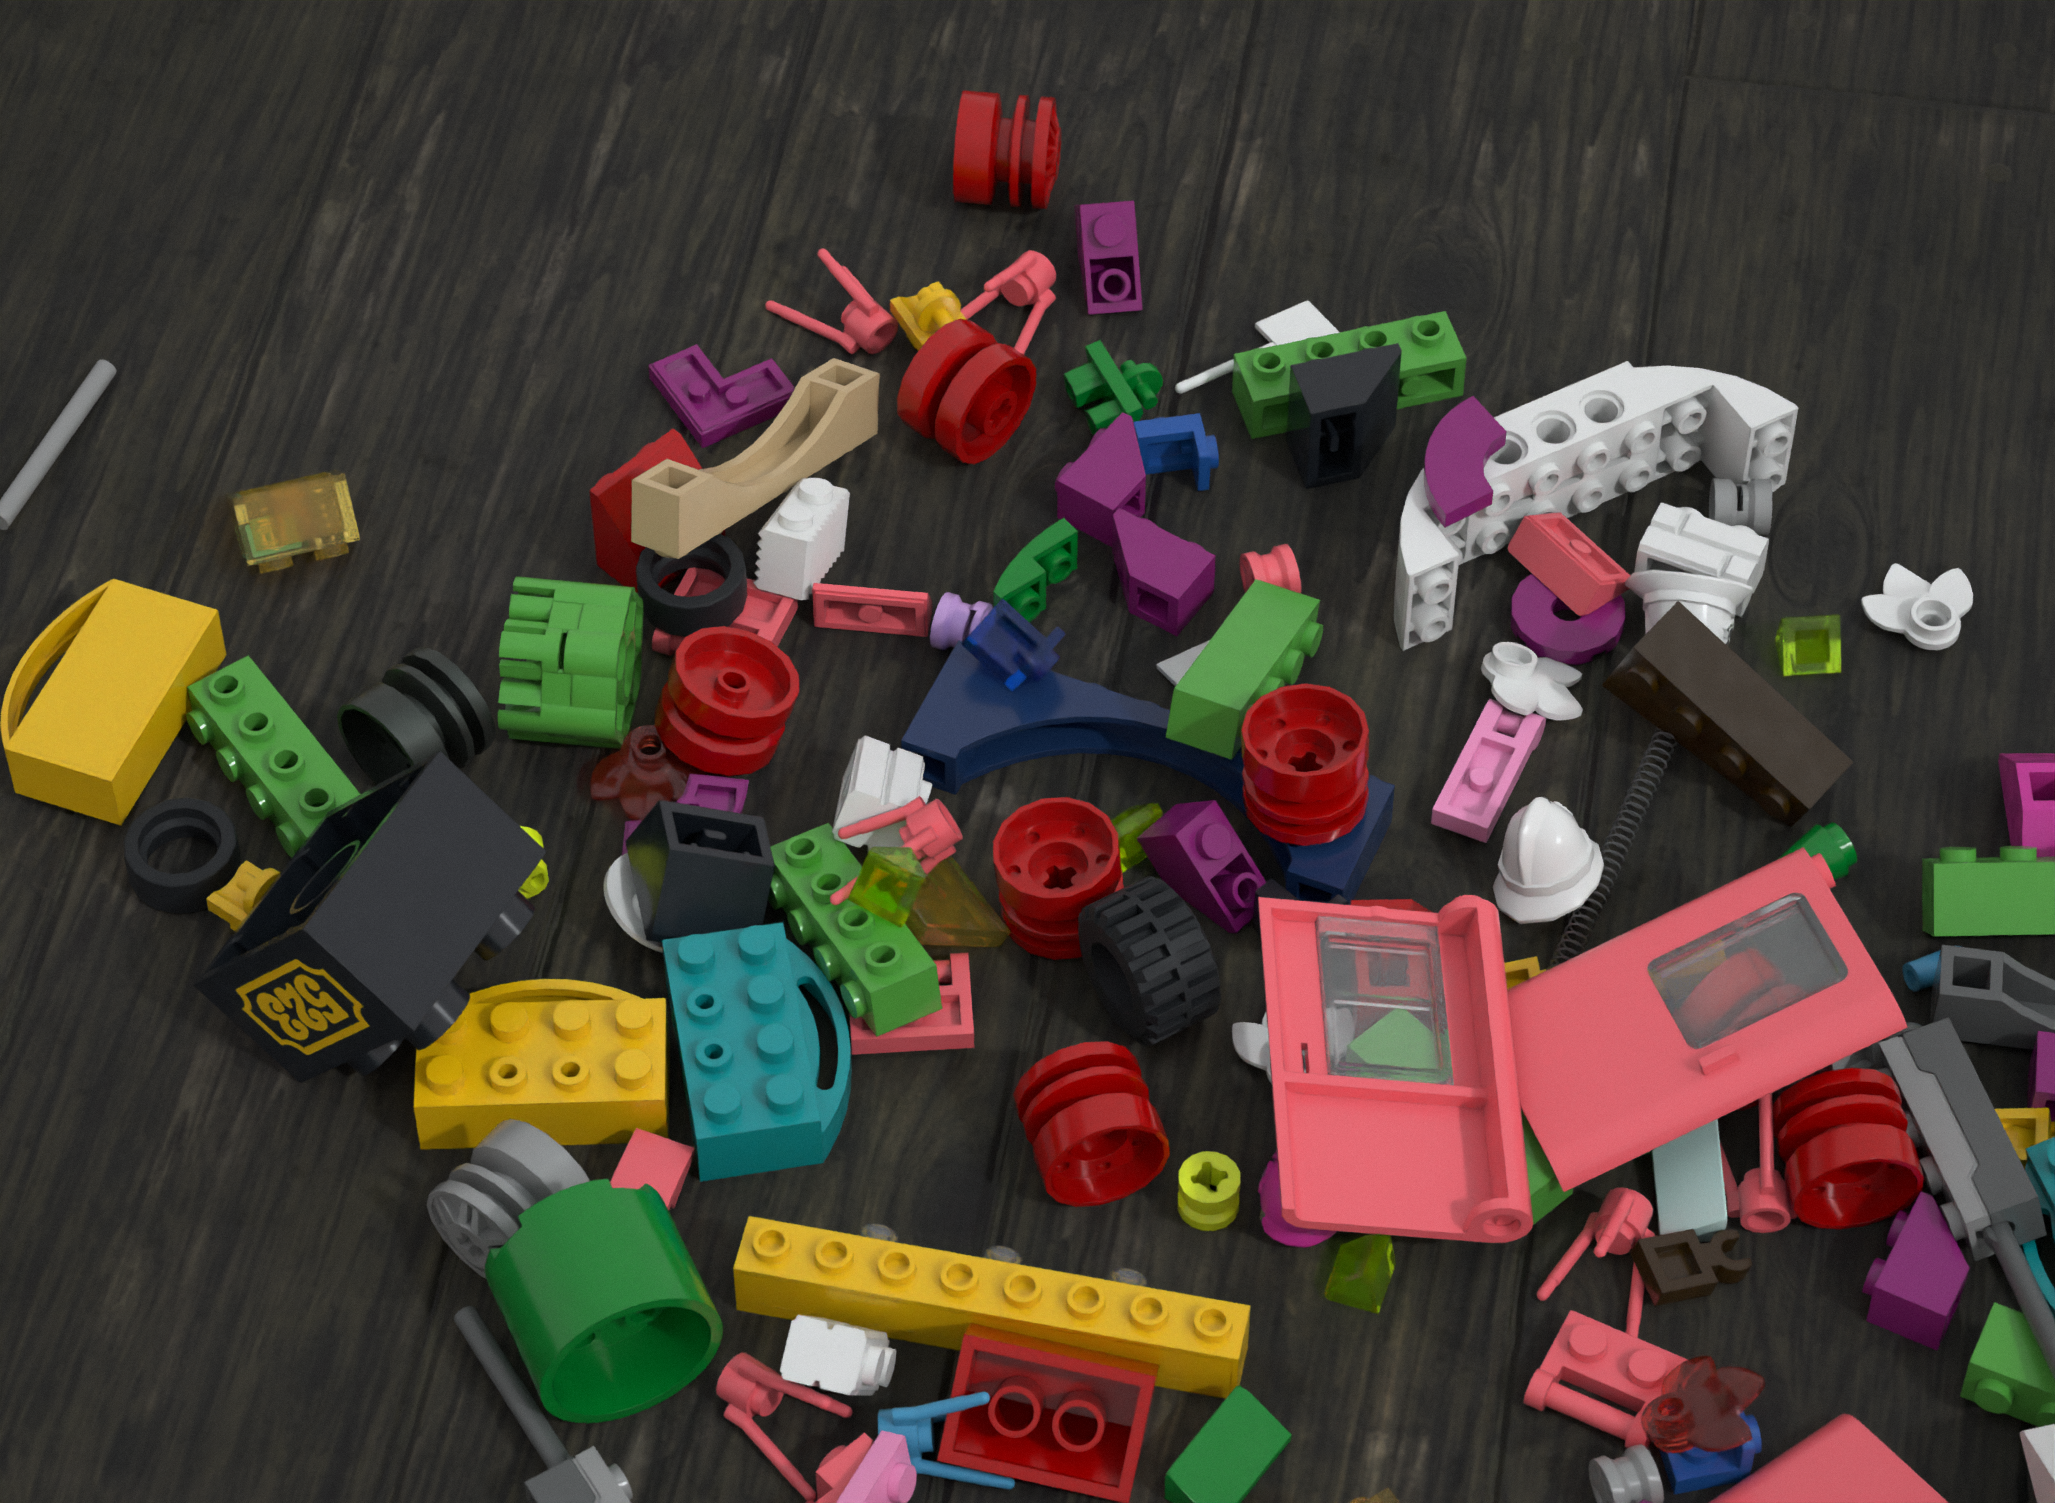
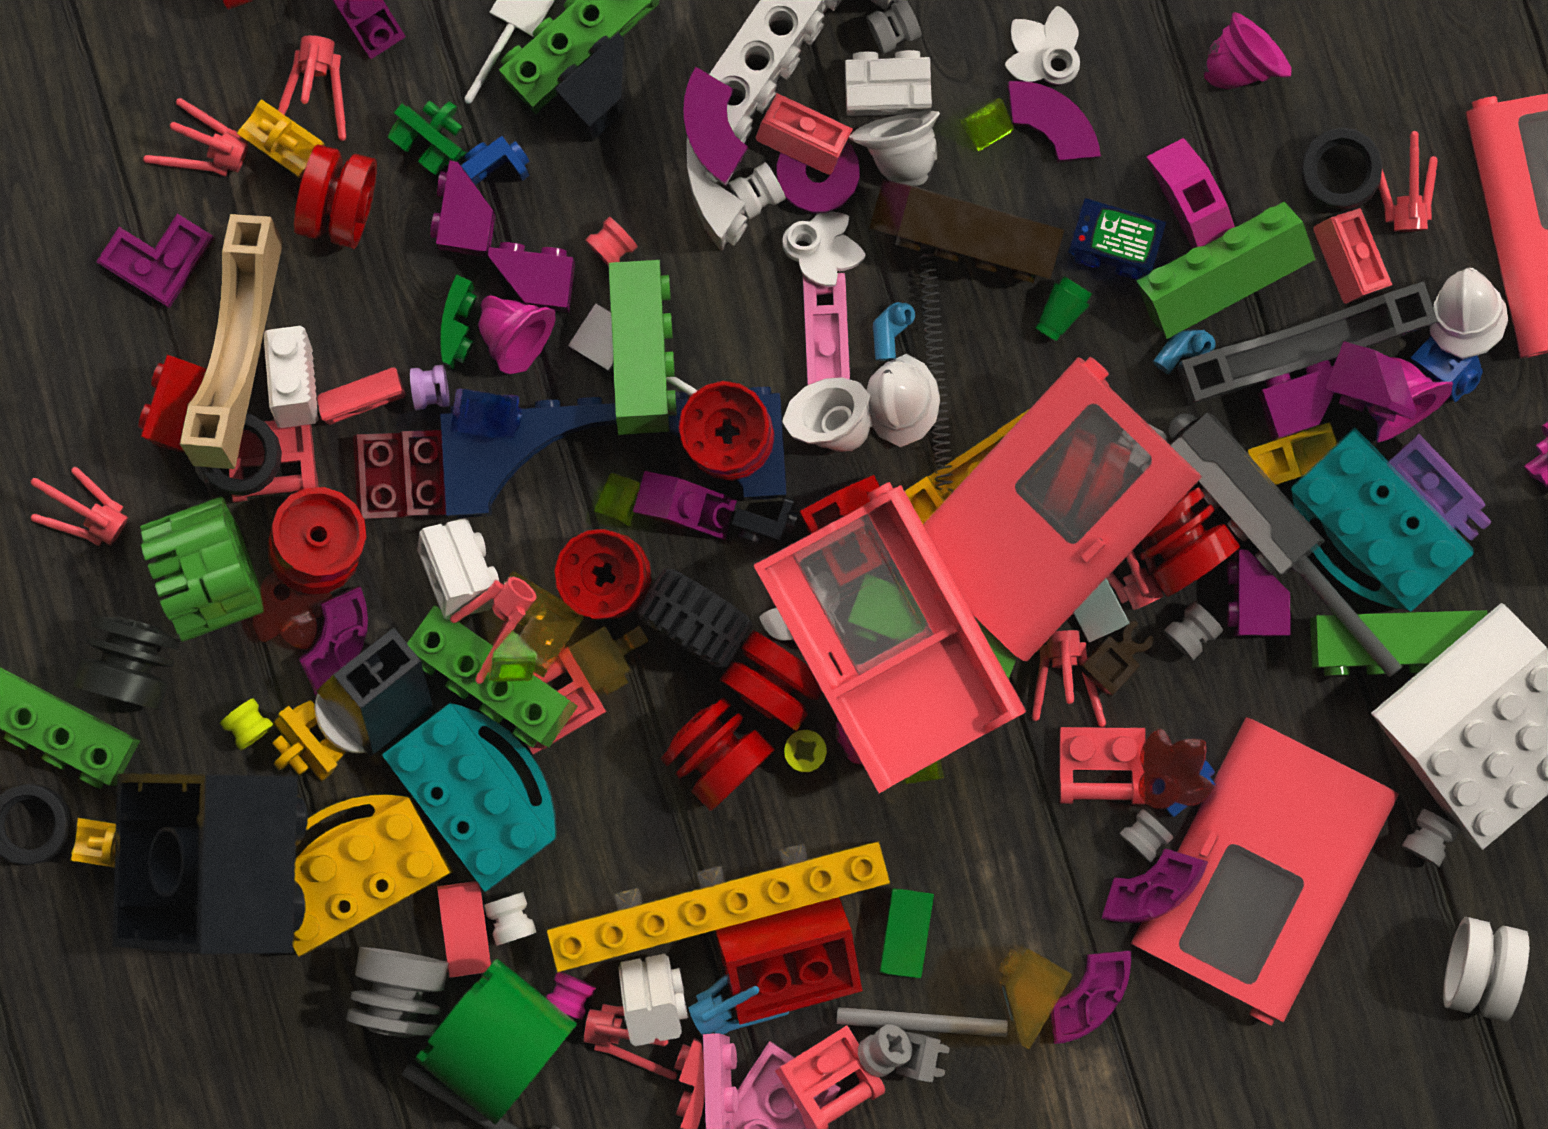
camera: 30 degrees left, 35 degrees up
none -> coral plant [31,467,128,547]
none -> yellow hips [272,700,346,782]
none -> dark red slope [353,430,446,520]
none -> dark pink piece [478,295,556,374]
none -> white wheel [483,892,536,946]
none -> dark pink wheel [546,972,596,1019]
none -> clear yellow brick [568,626,649,695]
none -> red wheel [720,630,823,731]
none -> white wheel [729,162,786,220]
none -> white piece [782,377,873,452]
none -> dark azure arm [873,302,915,361]
none -> magenta tile [1008,81,1101,163]
none -> brick [1067,198,1166,279]
none -> light grey wheel [1163,601,1223,661]

